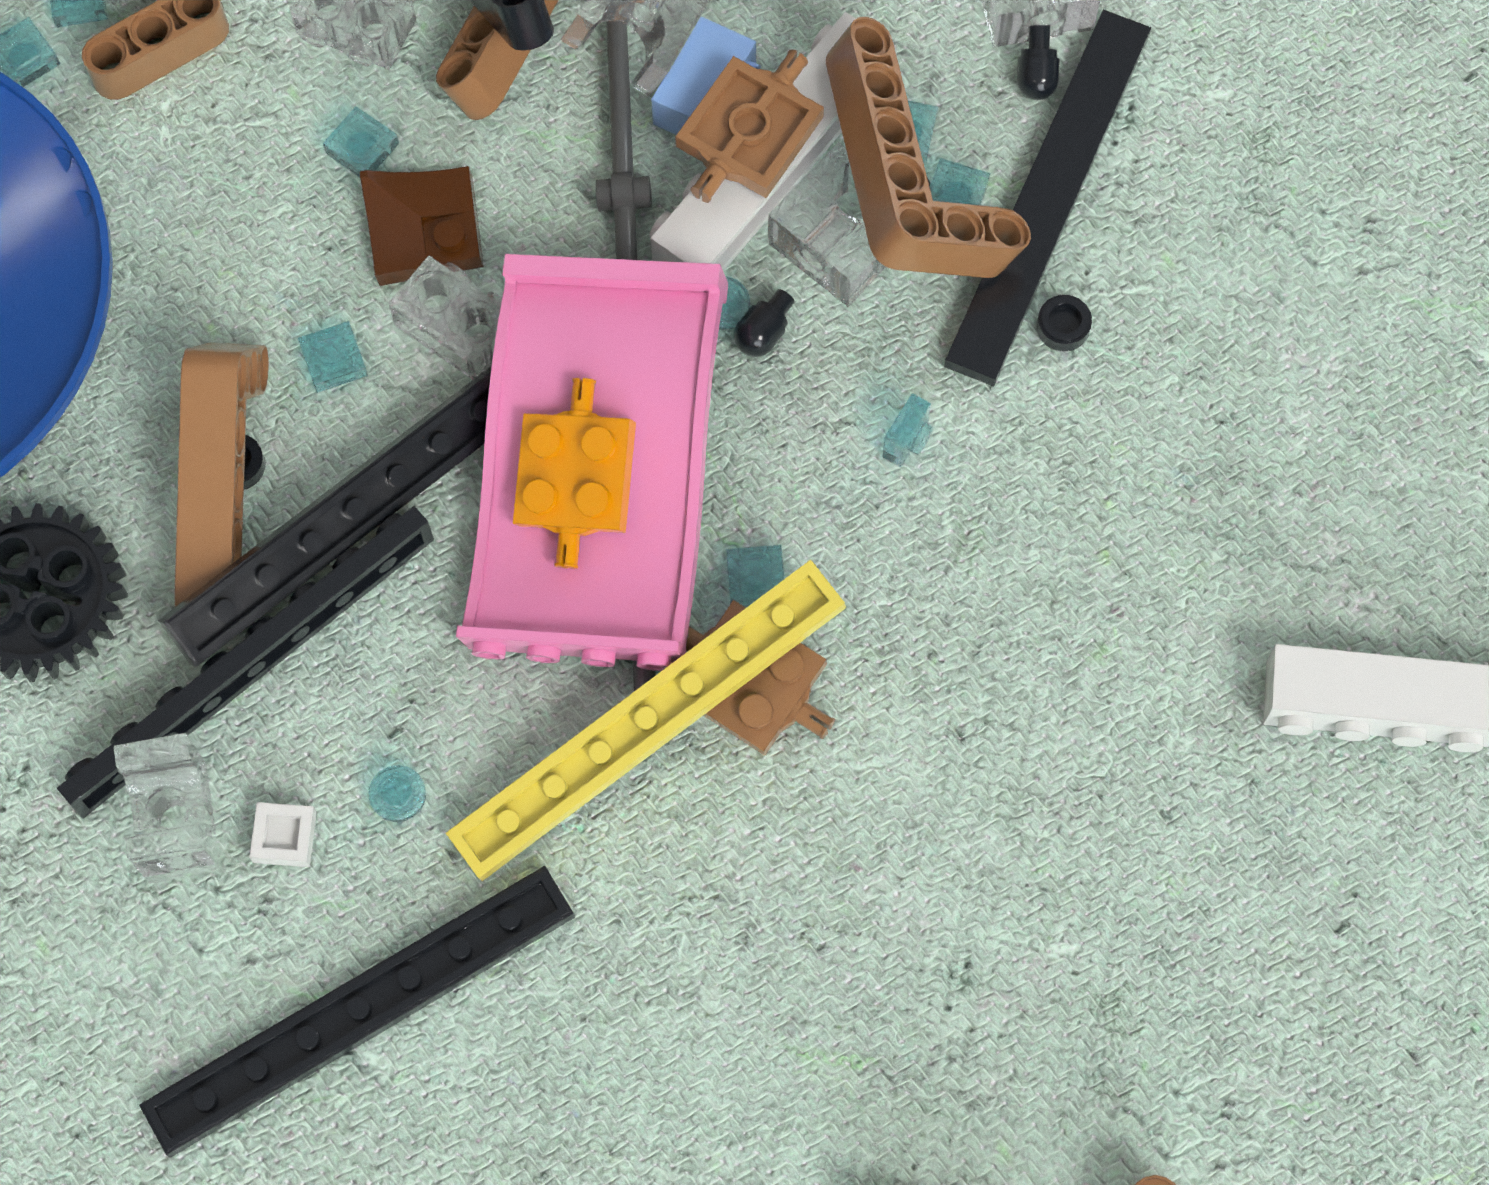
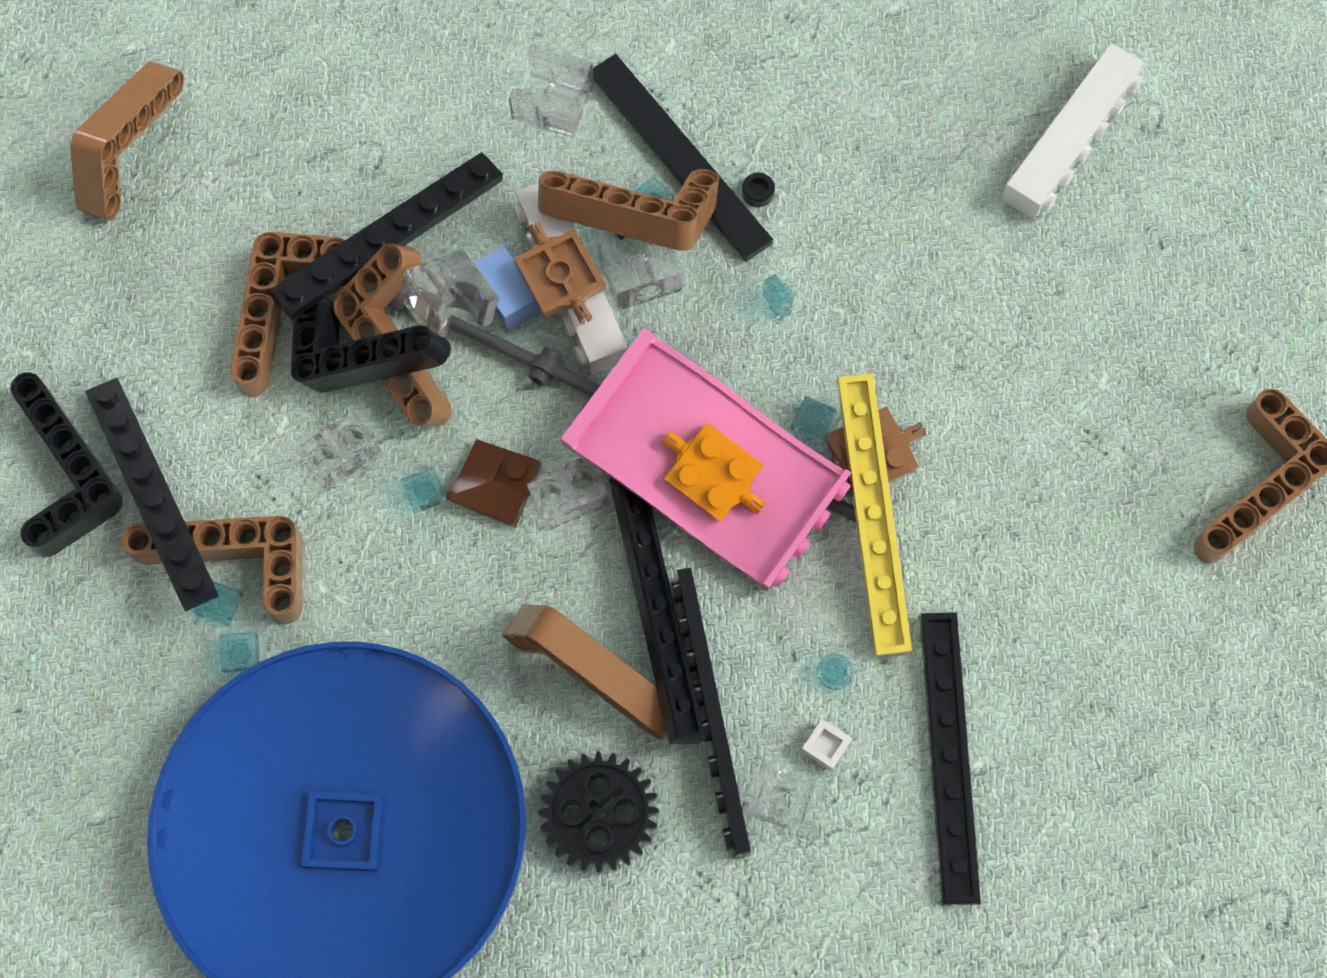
camera: 60 degrees left, 0 degrees up
clear light blue plate [298,321,368,393] -> none
black cylinder [734,289,794,357] -> none
black cylinder [1017,25,1060,100] -> none

